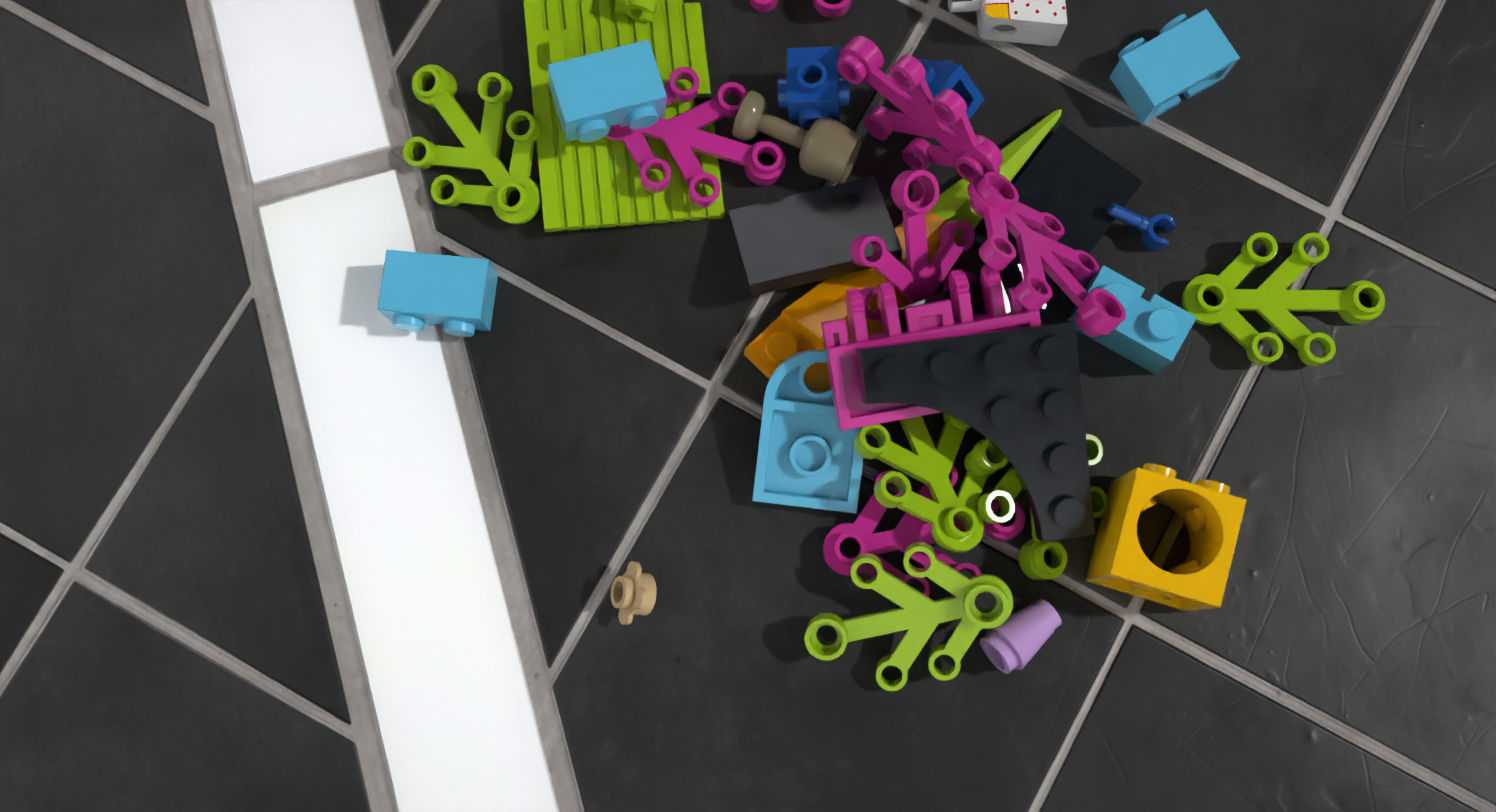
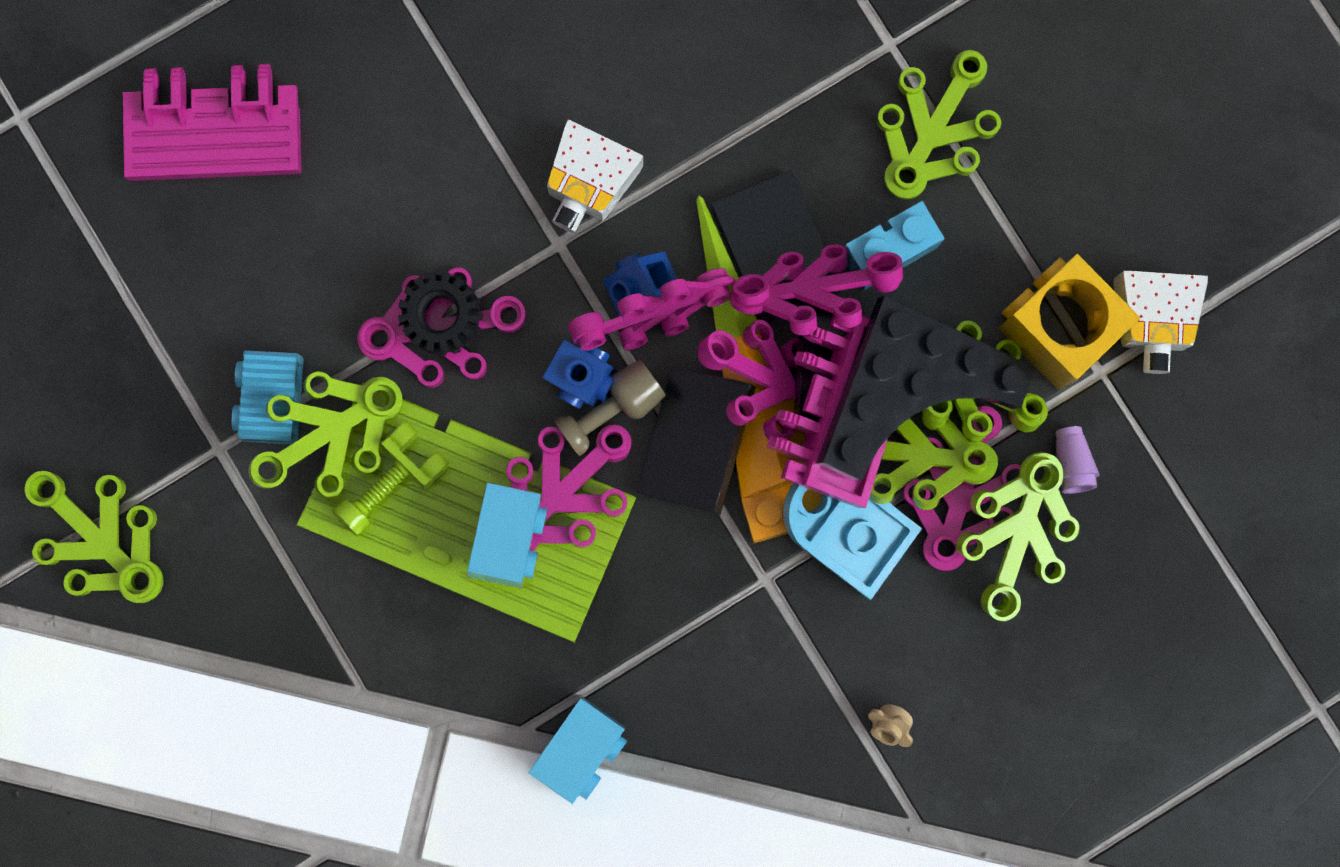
camera: 70 degrees left, 5 degrees up
lime plant [403,64,541,225] -> none
blue hand [1107,203,1175,251] -> none
medium azure piece [1109,9,1240,125] -> none
none -> white torso [1114,271,1208,374]

